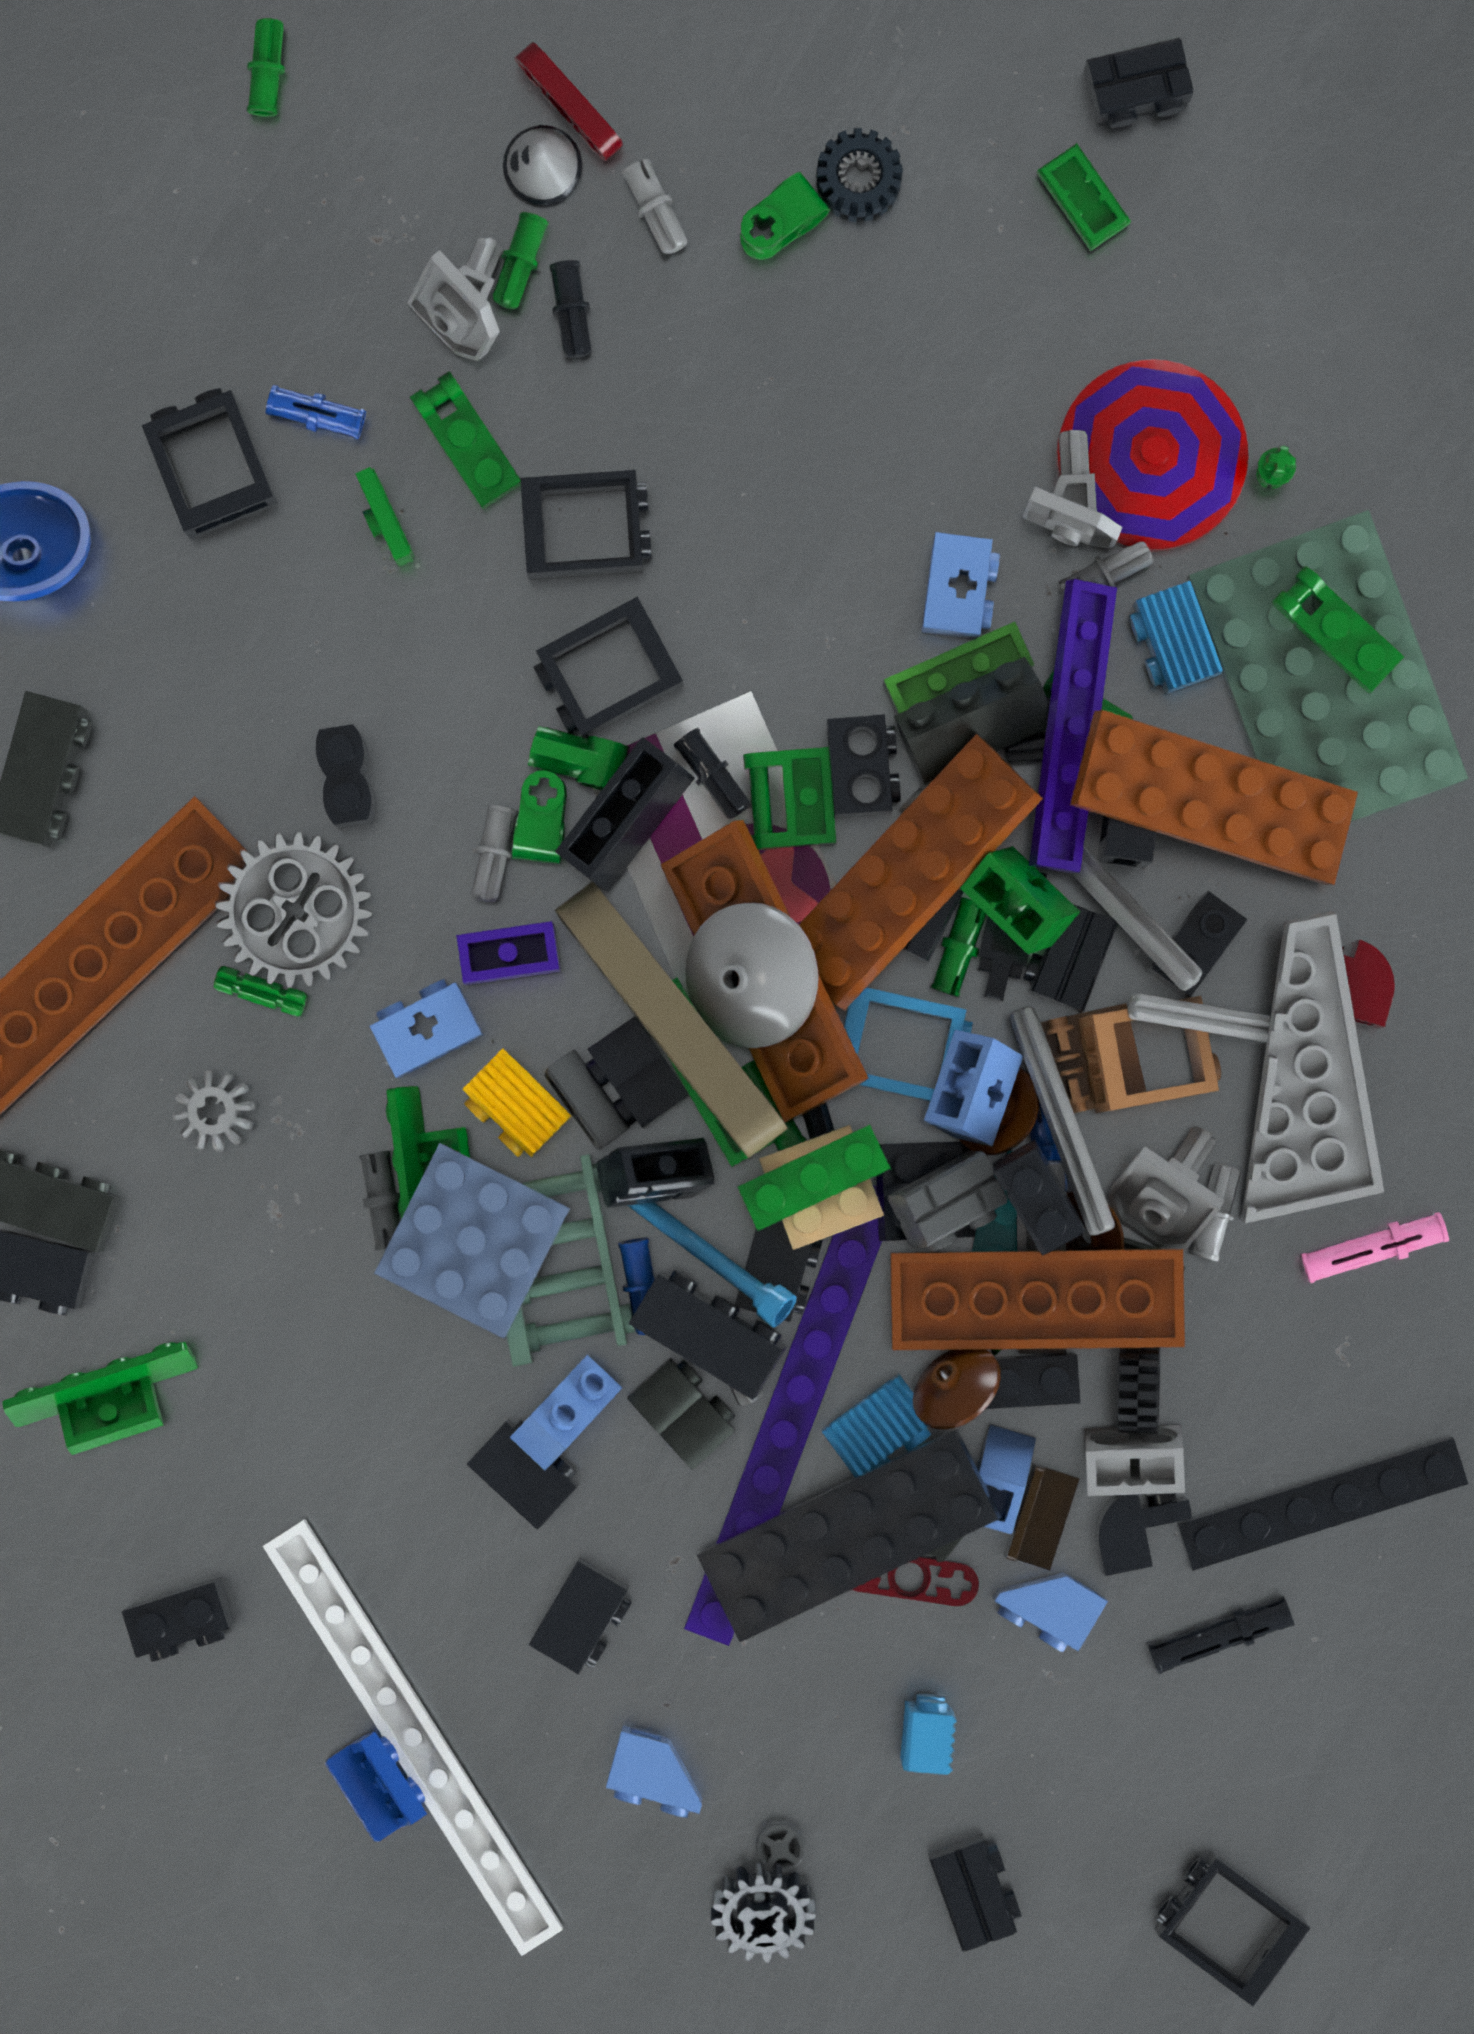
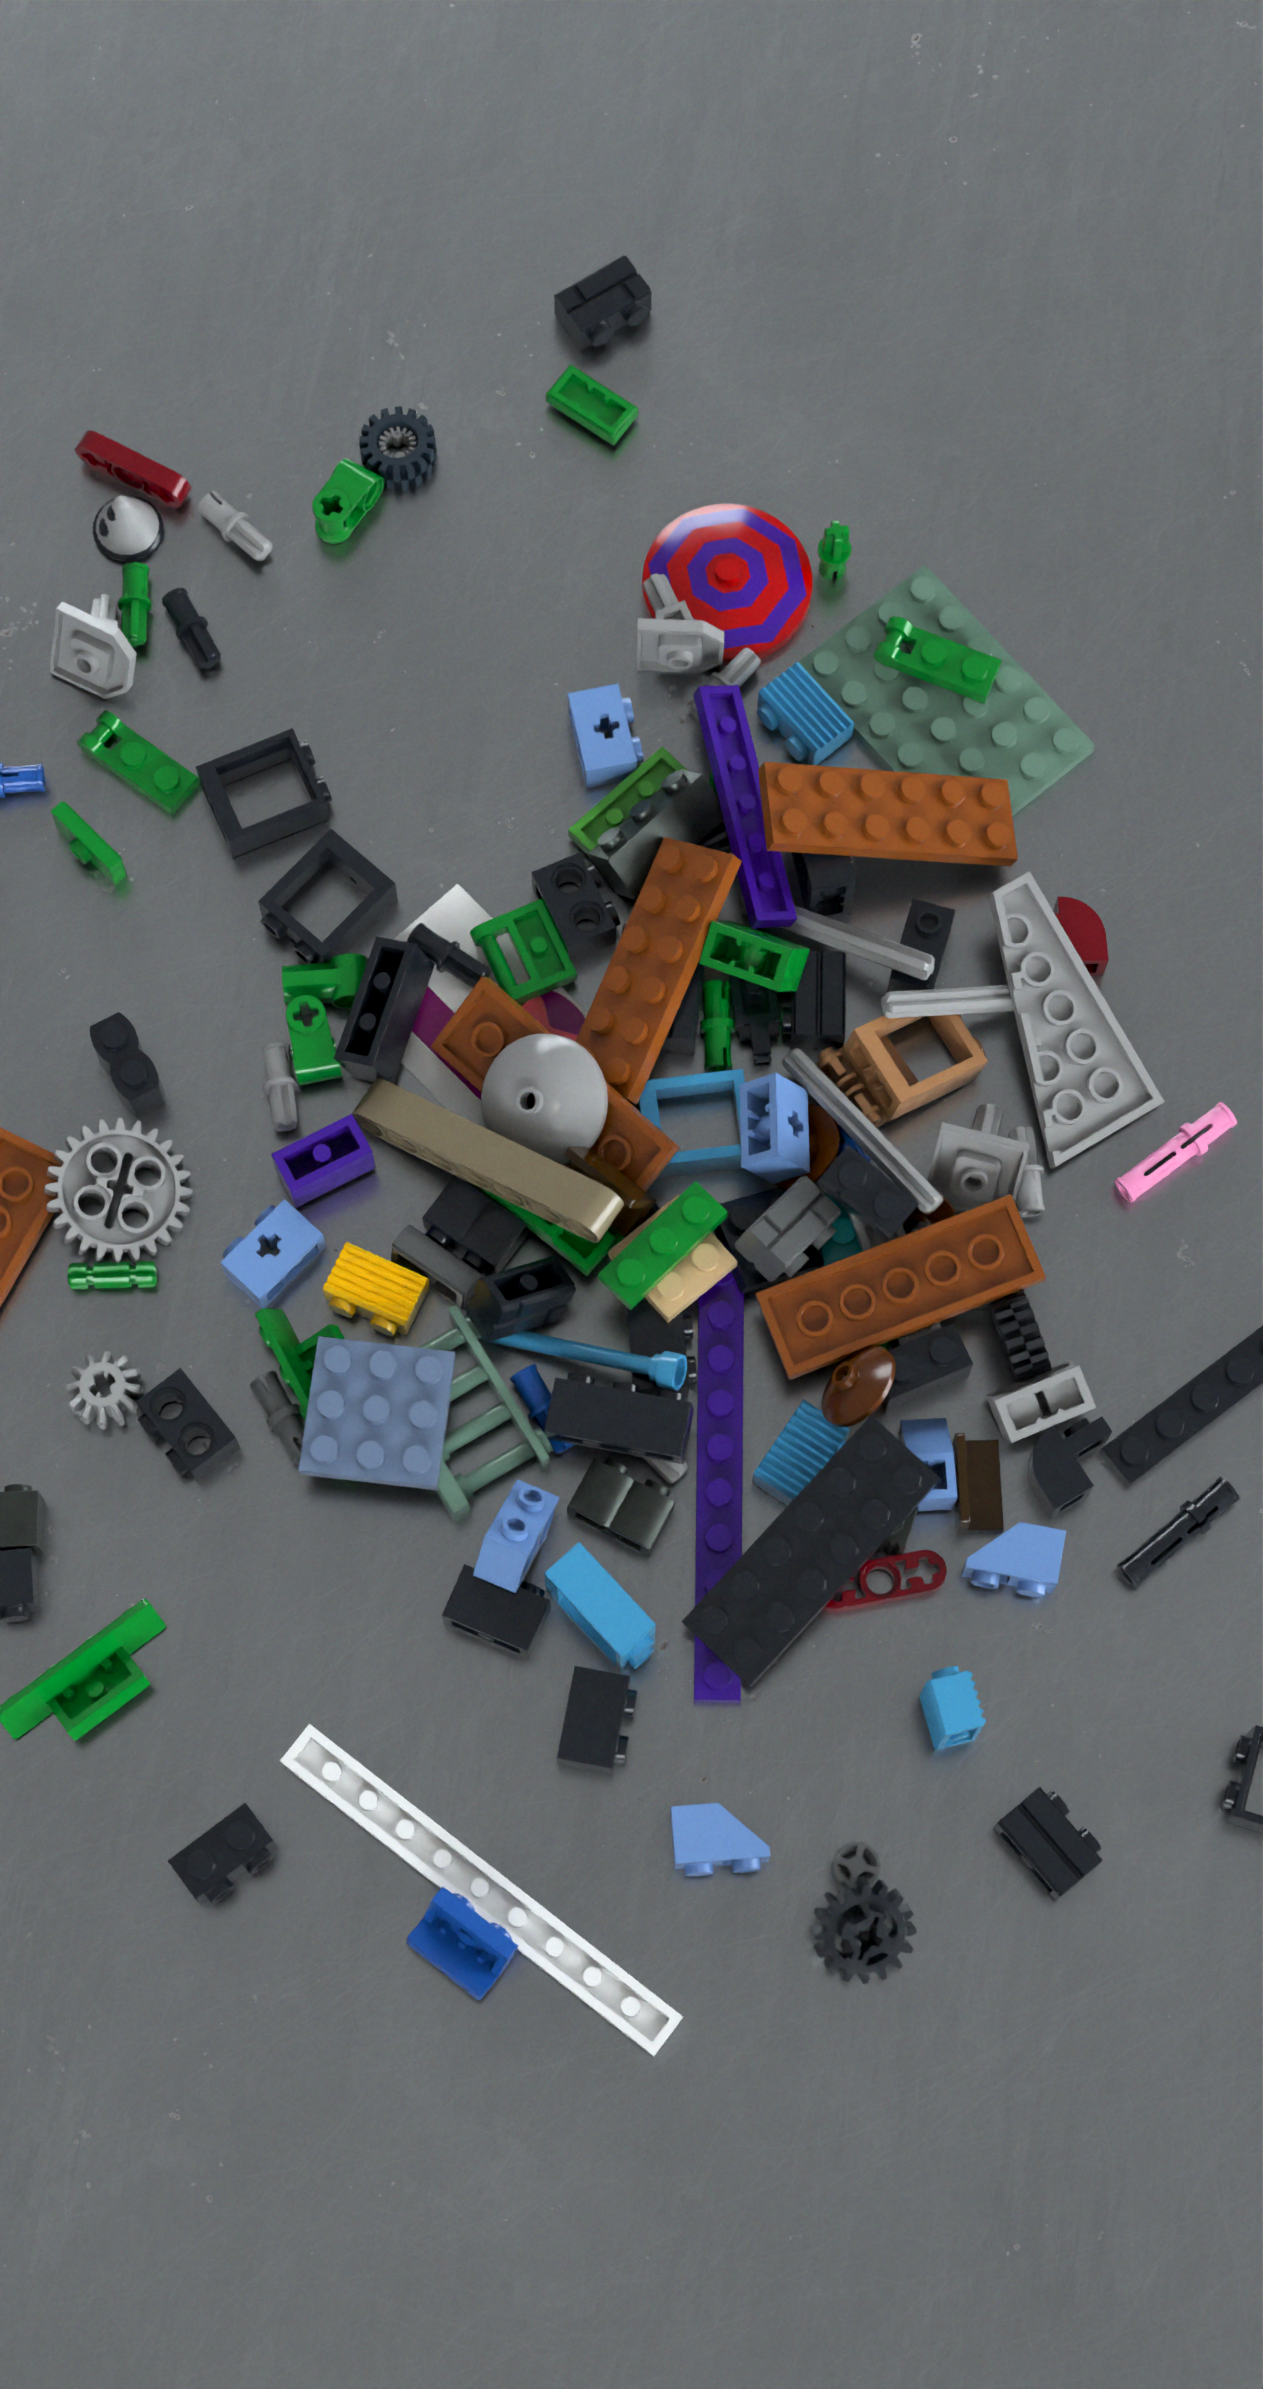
camera: 25 degrees left, 15 degrees down
none -> black brick [136,1368,240,1482]
none -> dark azure window [544,1542,656,1672]
none -> dark brown panel [564,1146,656,1237]

